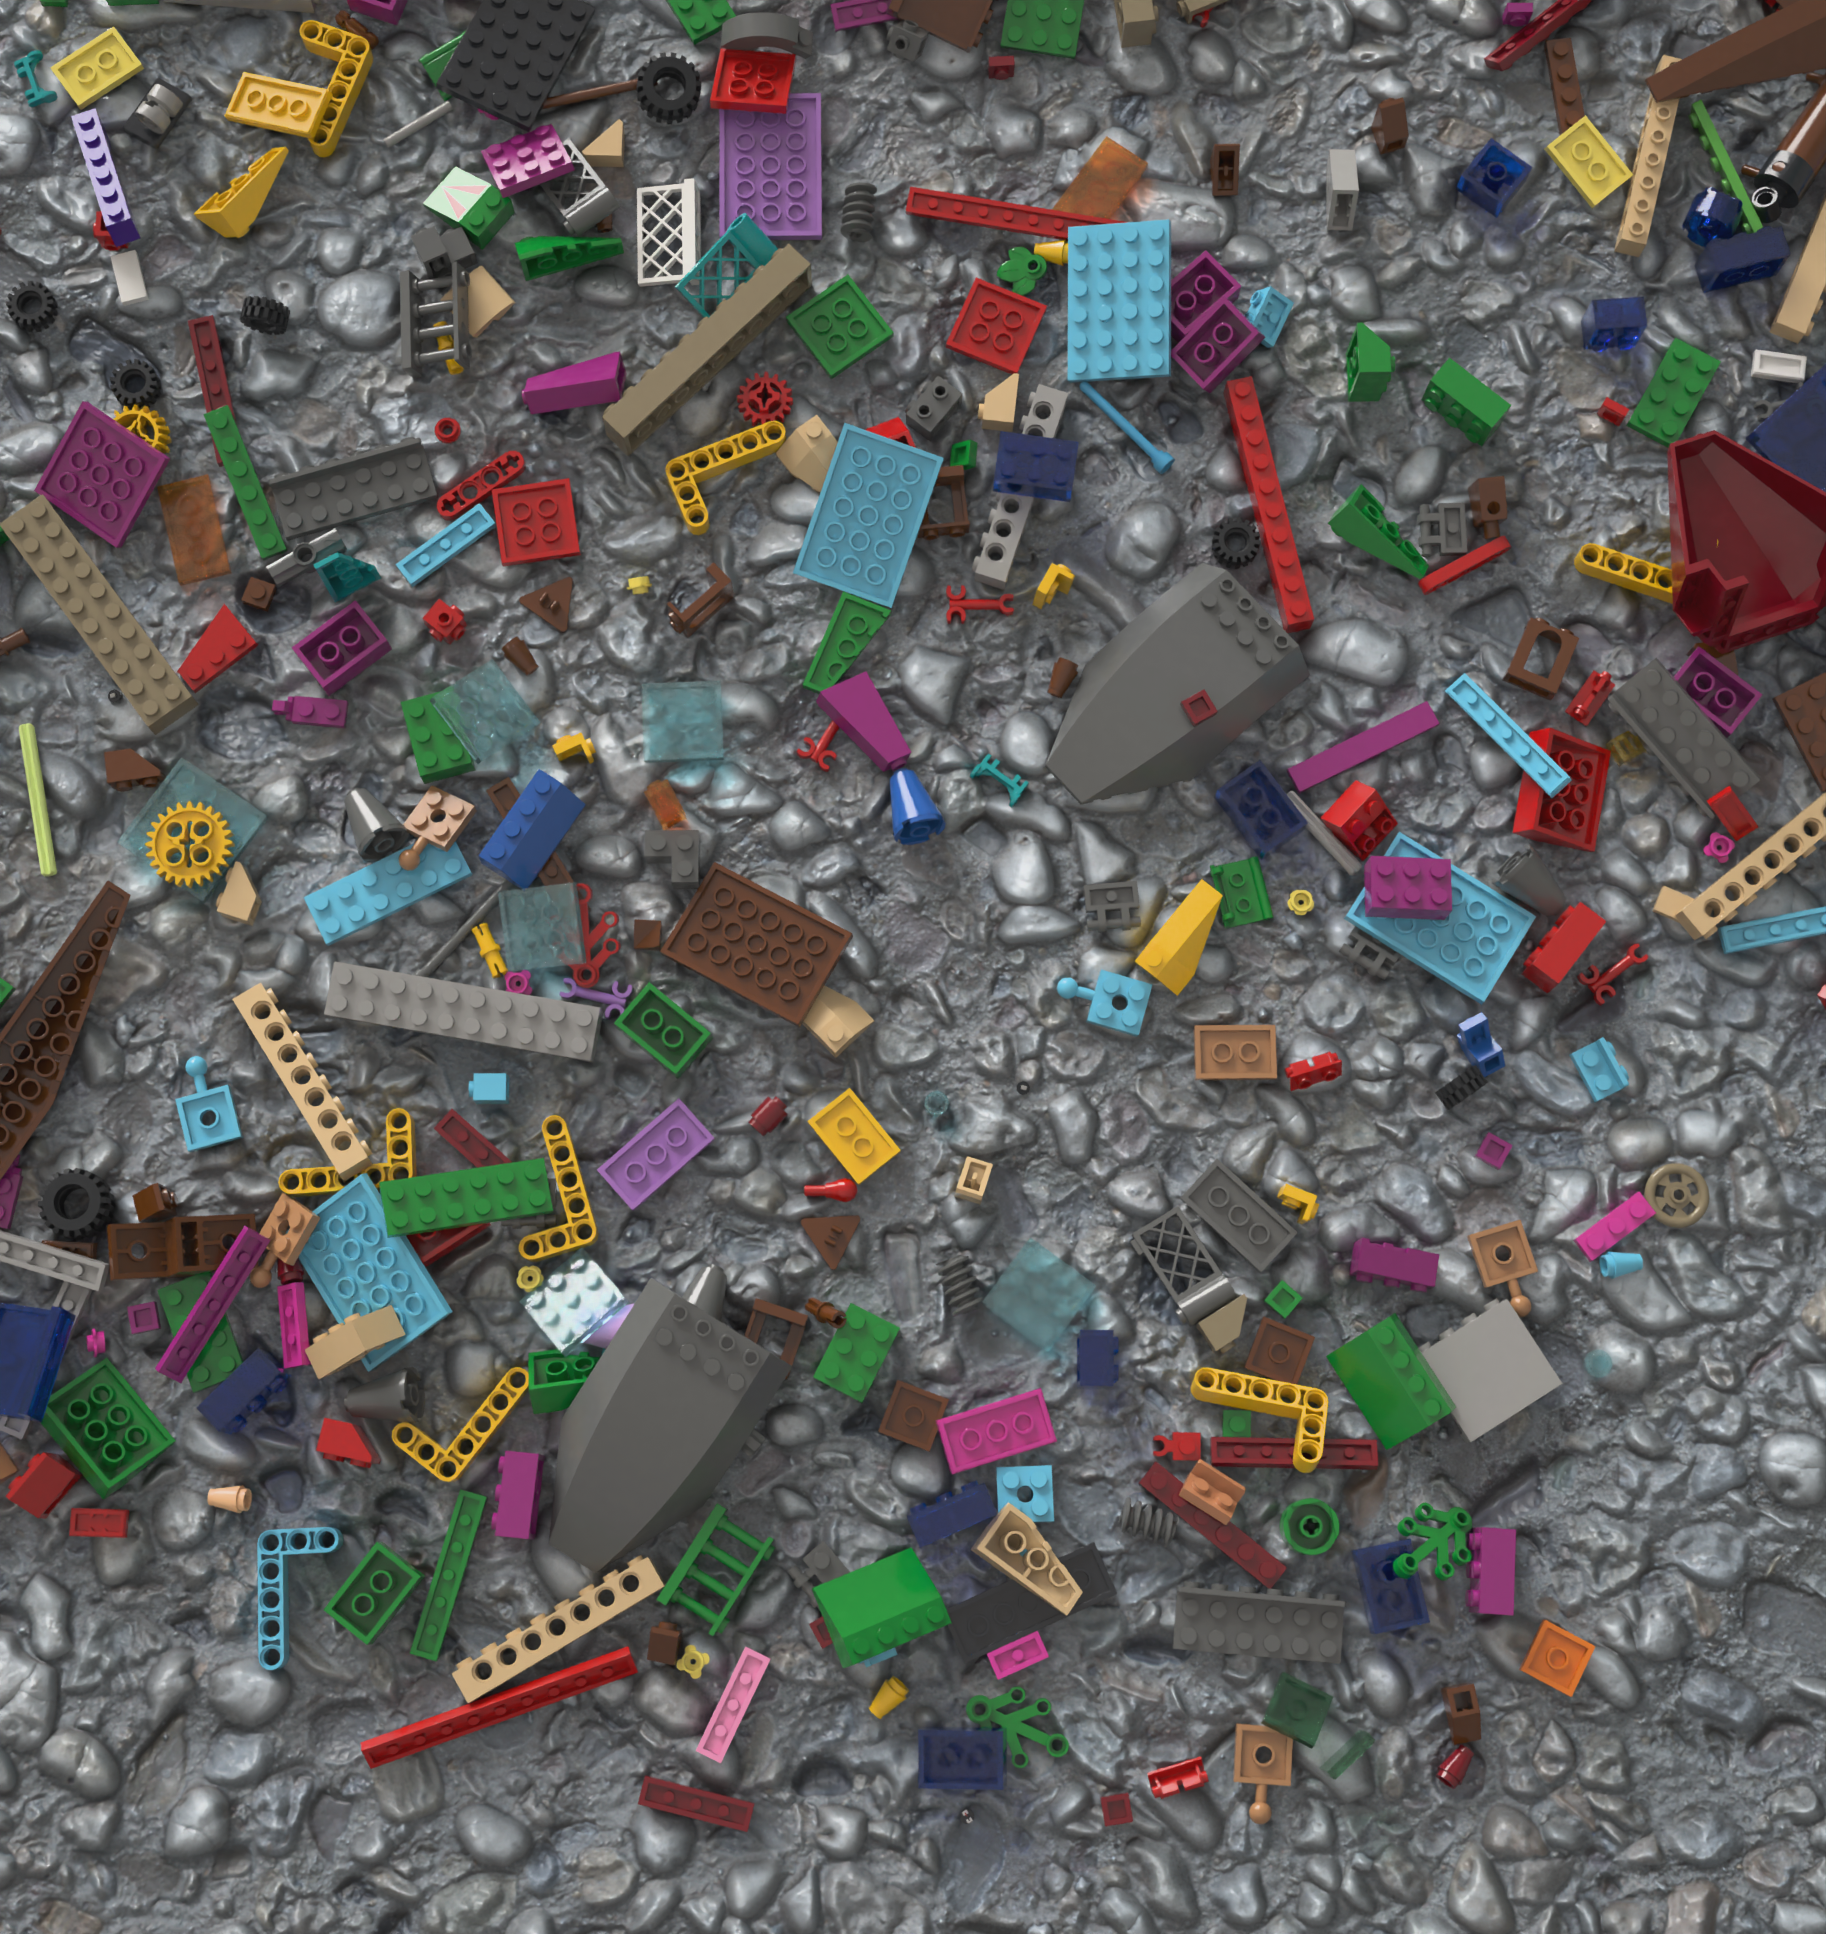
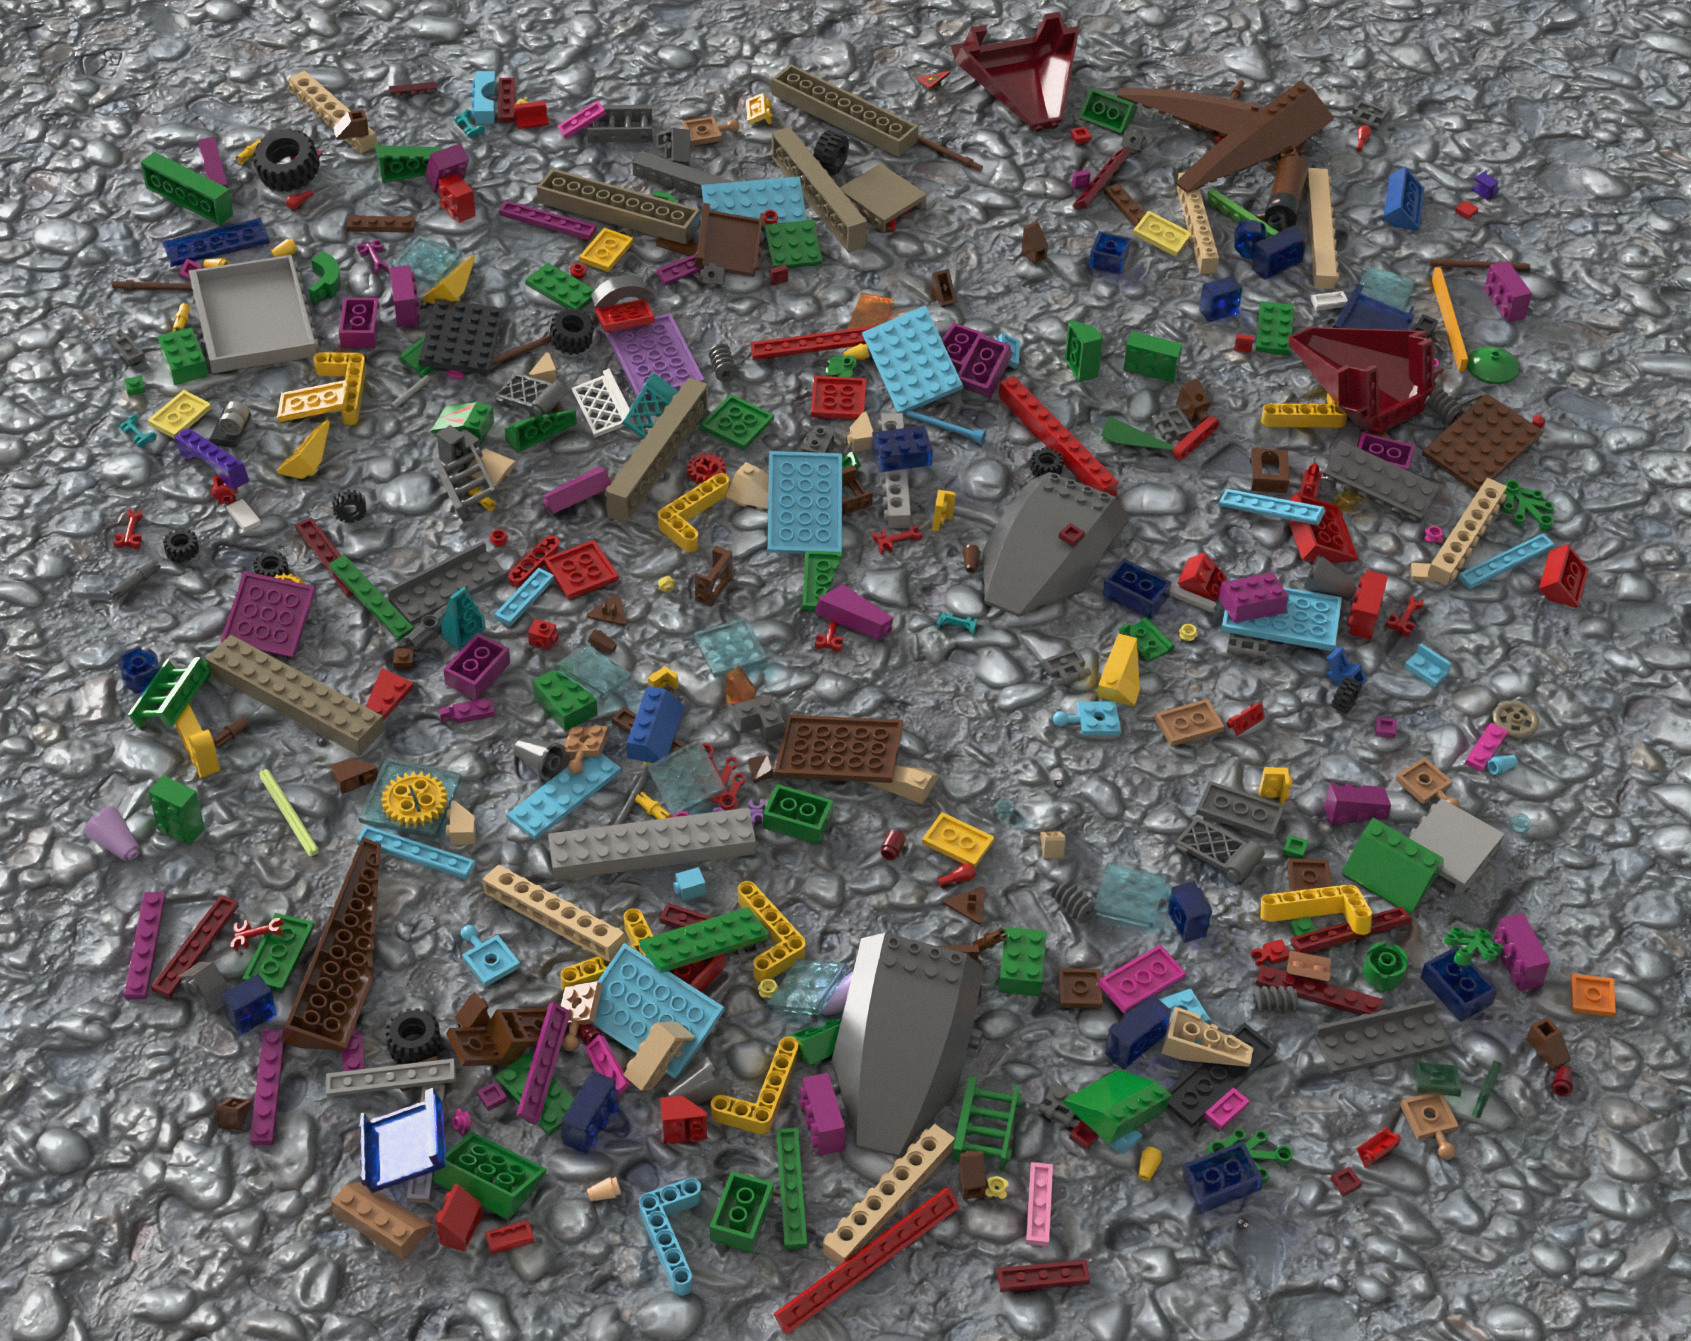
camera: 20 degrees left, 30 degrees down
clear orange tile [157,474,232,586] -> none
magenta plate [481,123,574,198] -> none
medium lavender plate [597,1098,715,1211] -> none
blue cone [890,768,946,845] -> none
dark tan slope [1196,1294,1247,1354] -> none
magenta tile [1287,701,1440,794] -> none
light grey slope [1326,149,1359,231] -> none
red tile [1707,785,1759,841] -> none
none -> medium azure tile [356,825,476,880]

